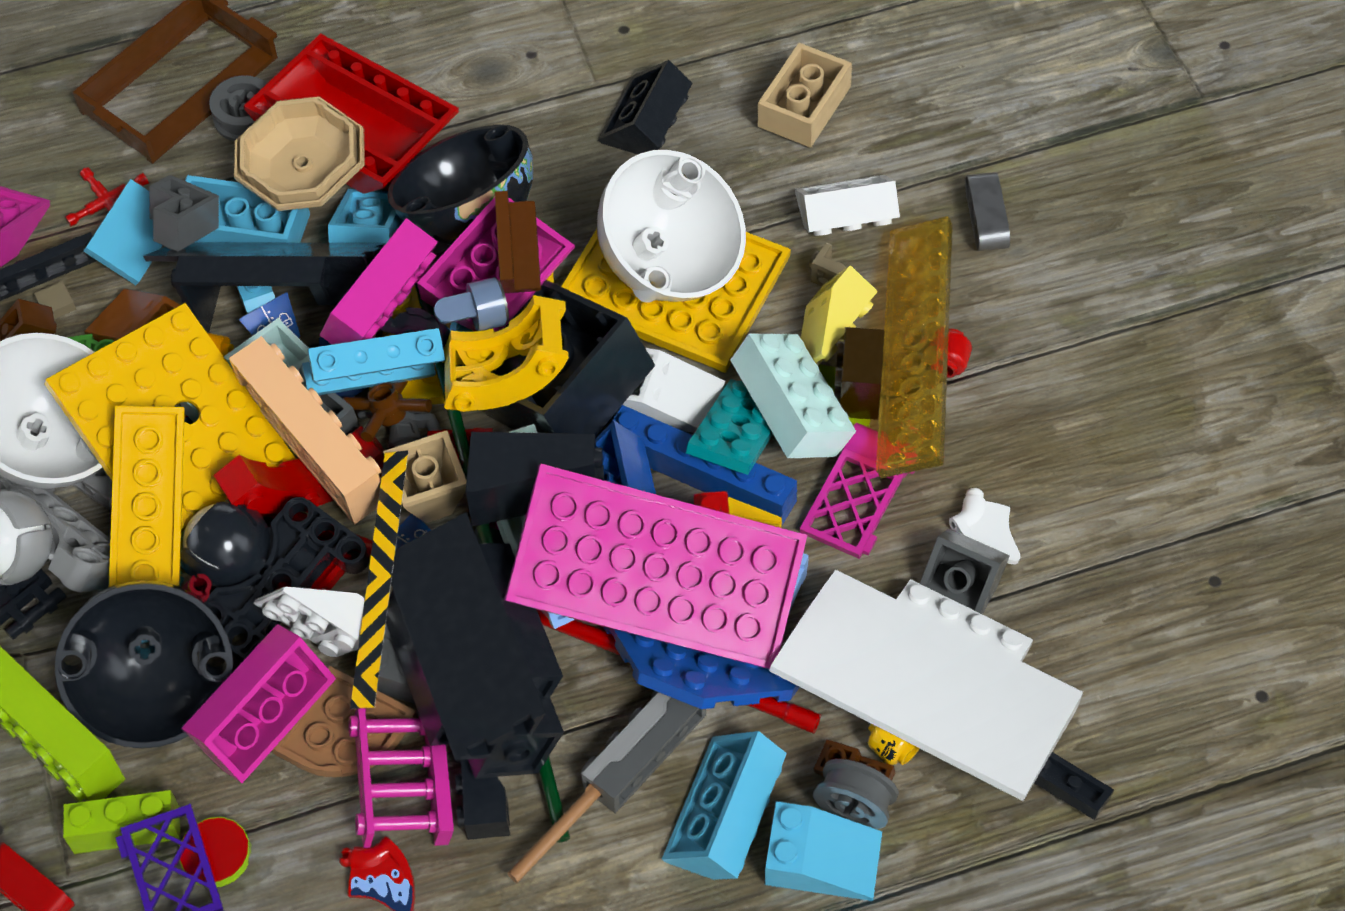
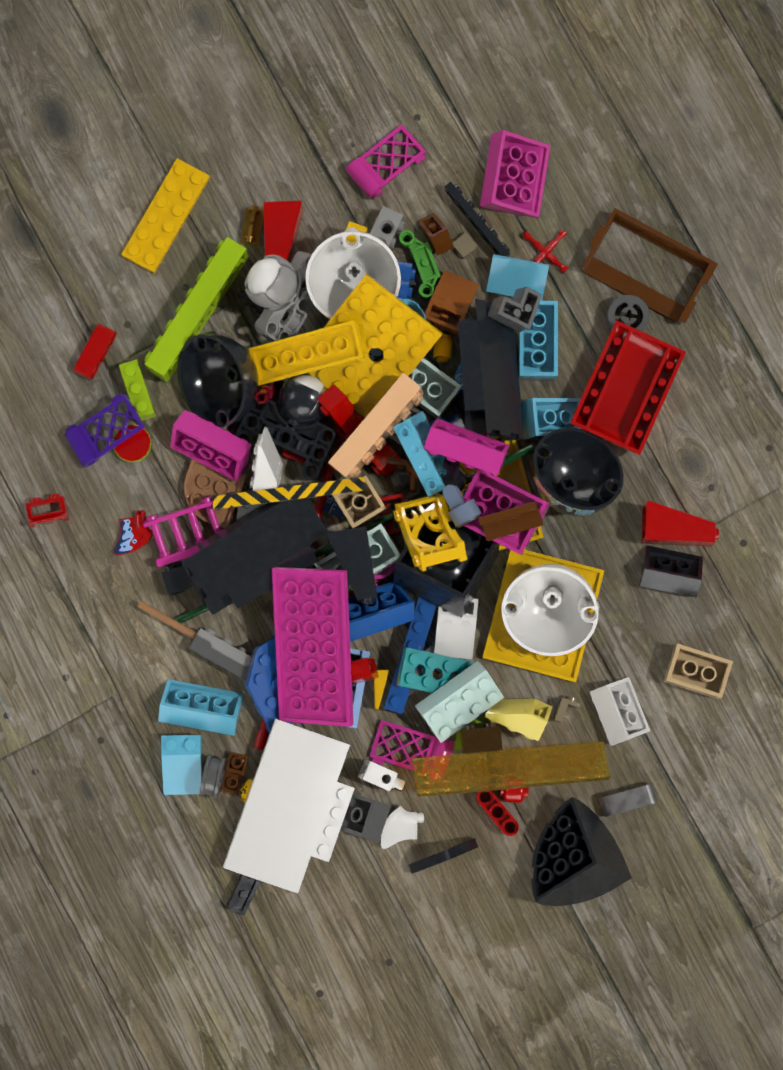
camera: 75 degrees right, 25 degrees up
tan rock [234,97,365,211] -> none
none -> white torso [357,760,405,792]
none -> black beam [408,838,479,874]
none -> red beam [476,788,519,836]
none -> black brick [531,797,631,906]
none -> red slope [641,501,719,547]

